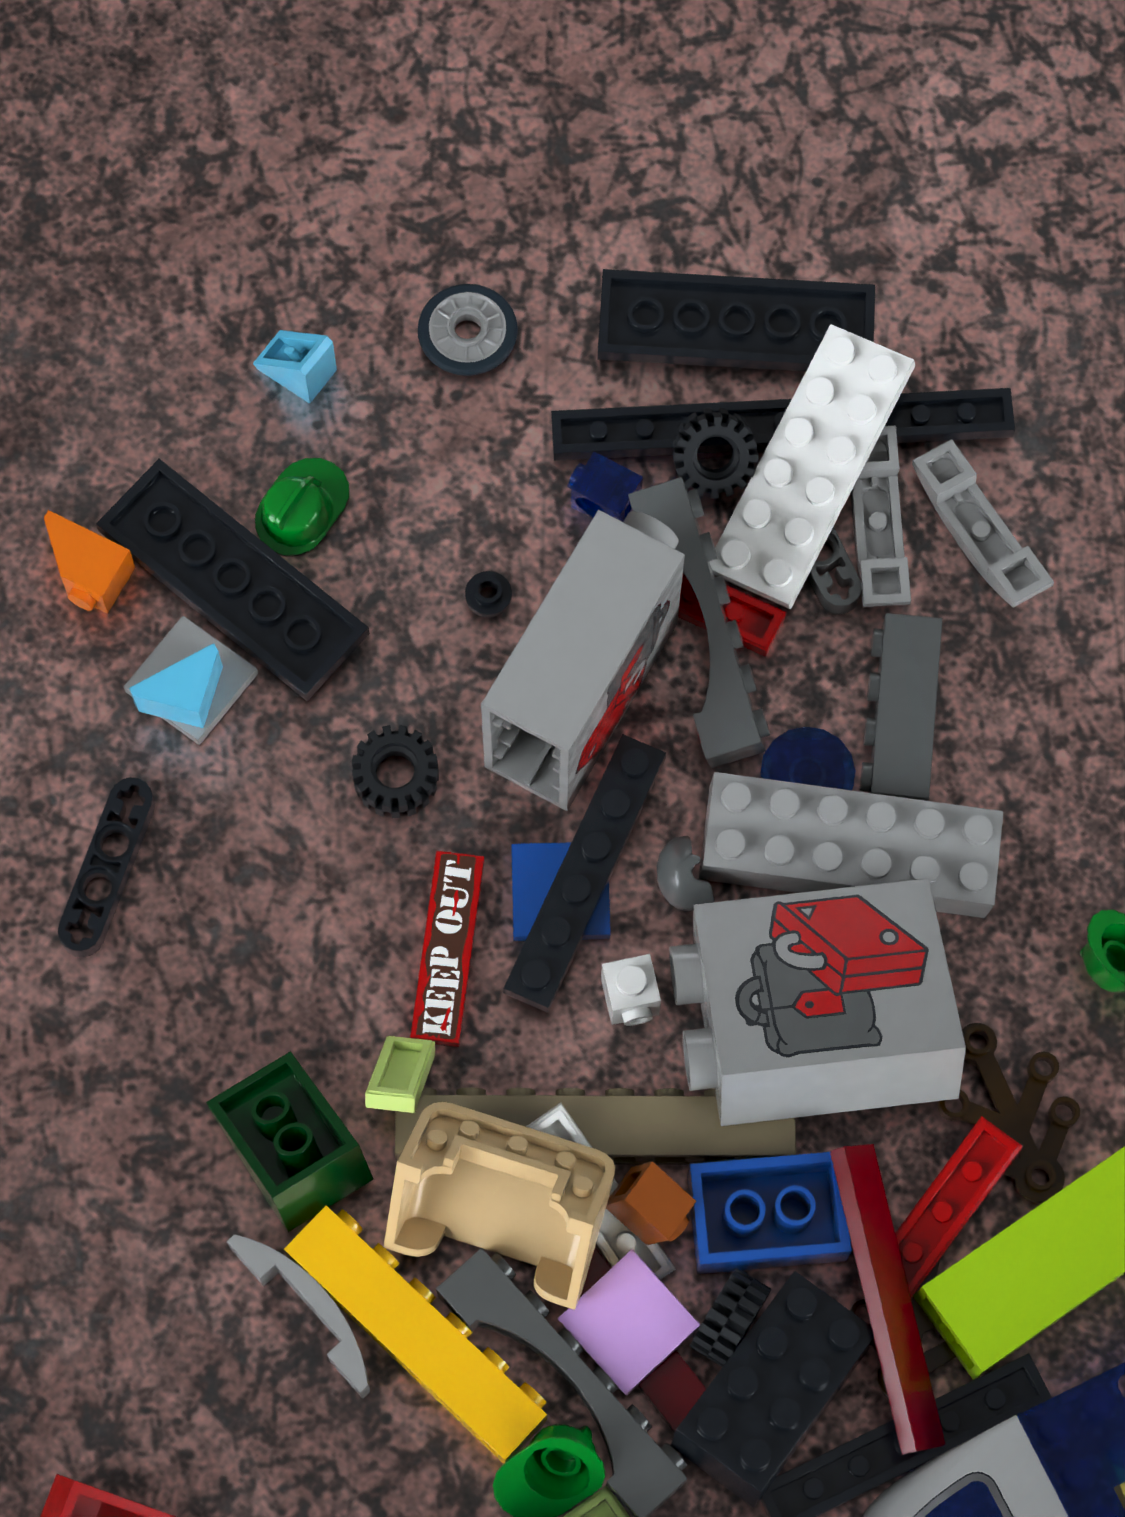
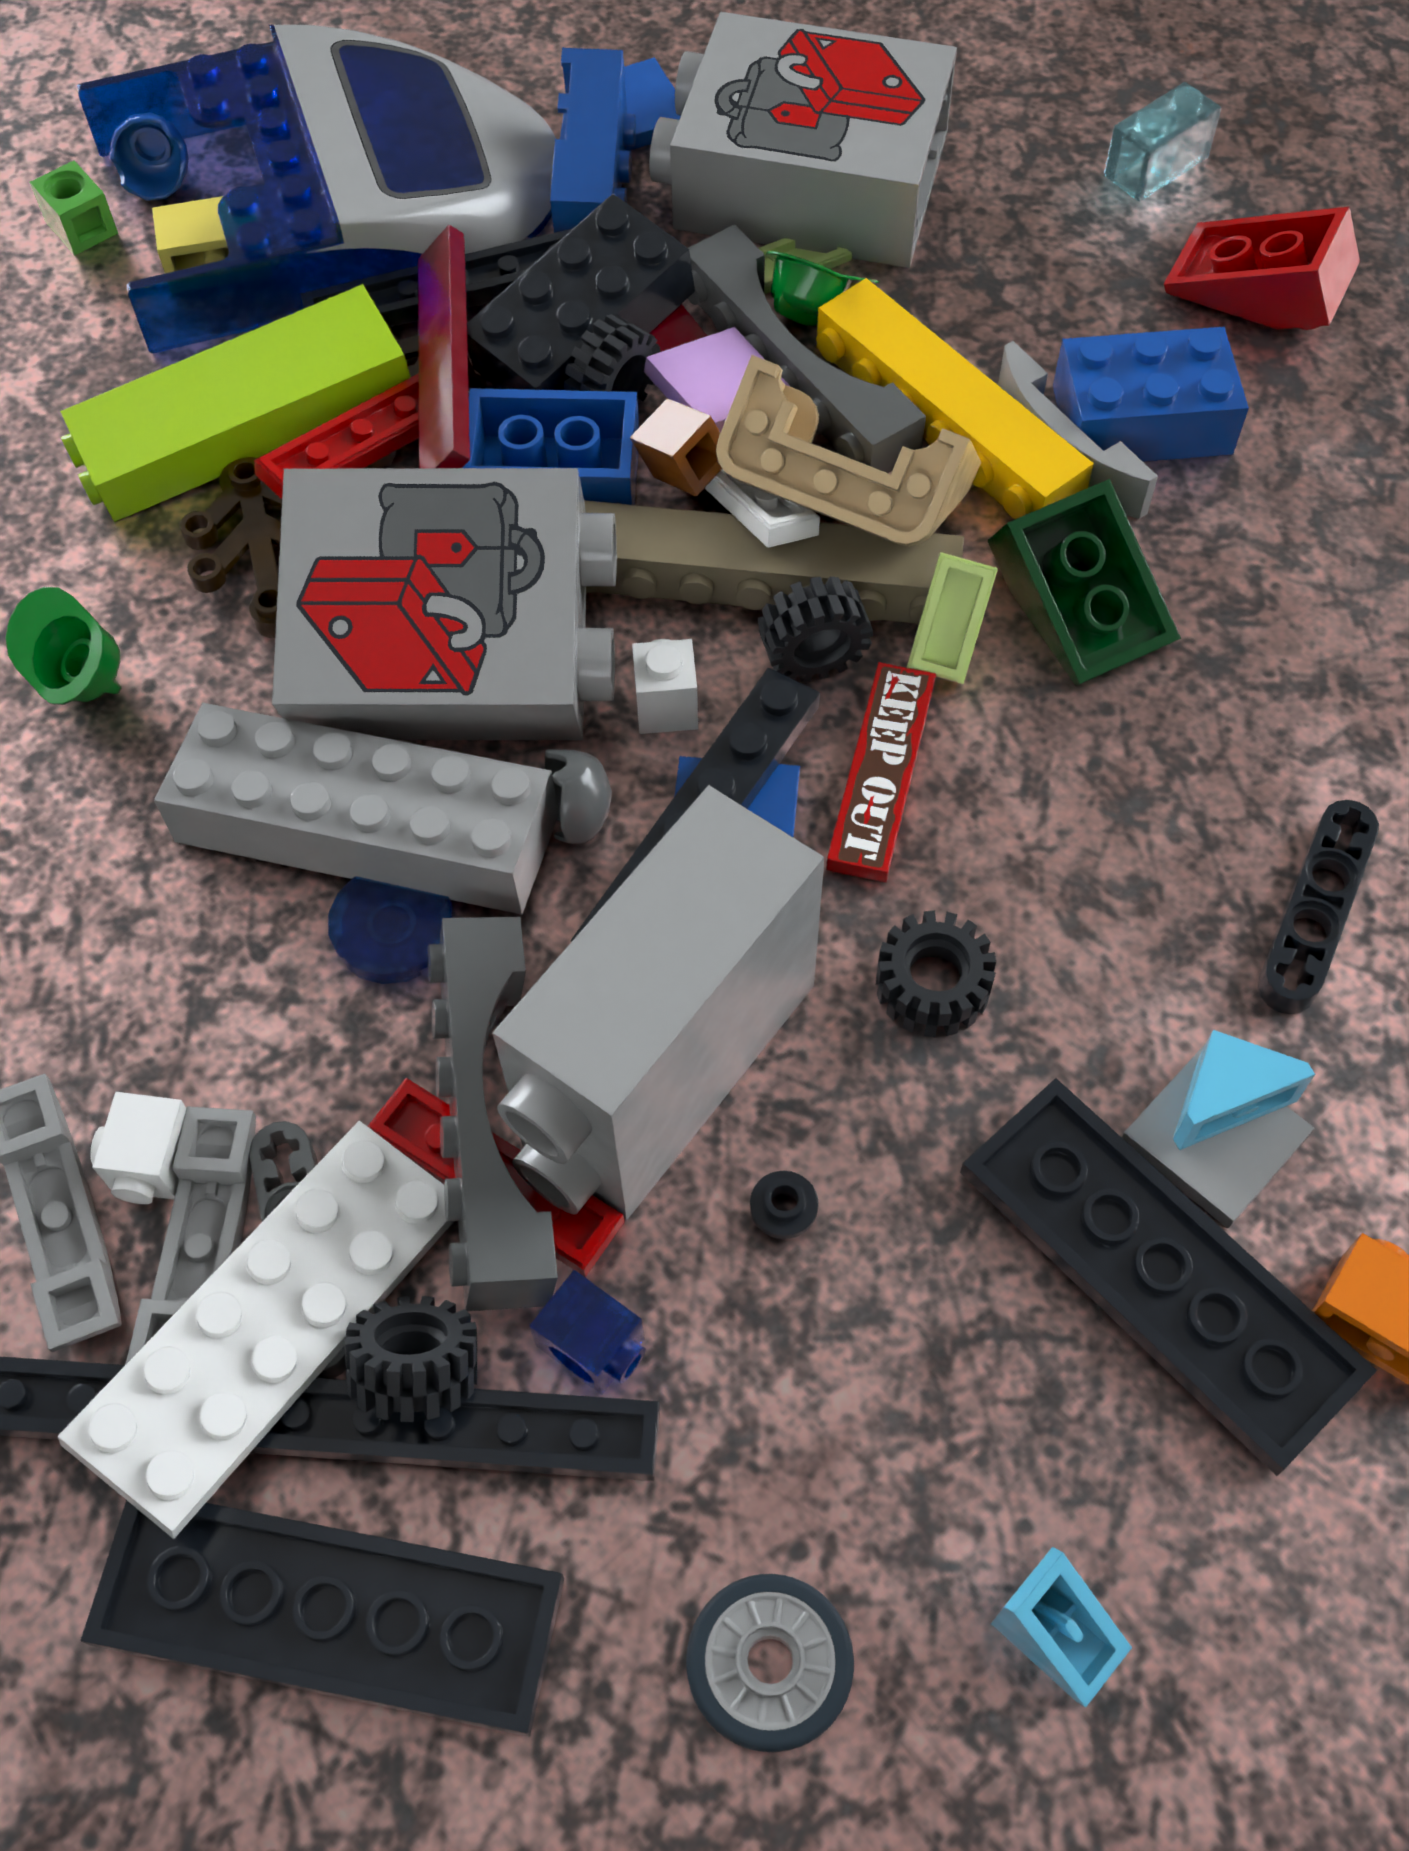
camera: 170 degrees left, 10 degrees down
green piece [255,458,349,556] -> none
dark grey brick [860,613,943,801] -> none
none -> white brick [91,1092,187,1204]
none -> black tyre [758,576,874,682]
none -> blue brick [1053,326,1249,462]

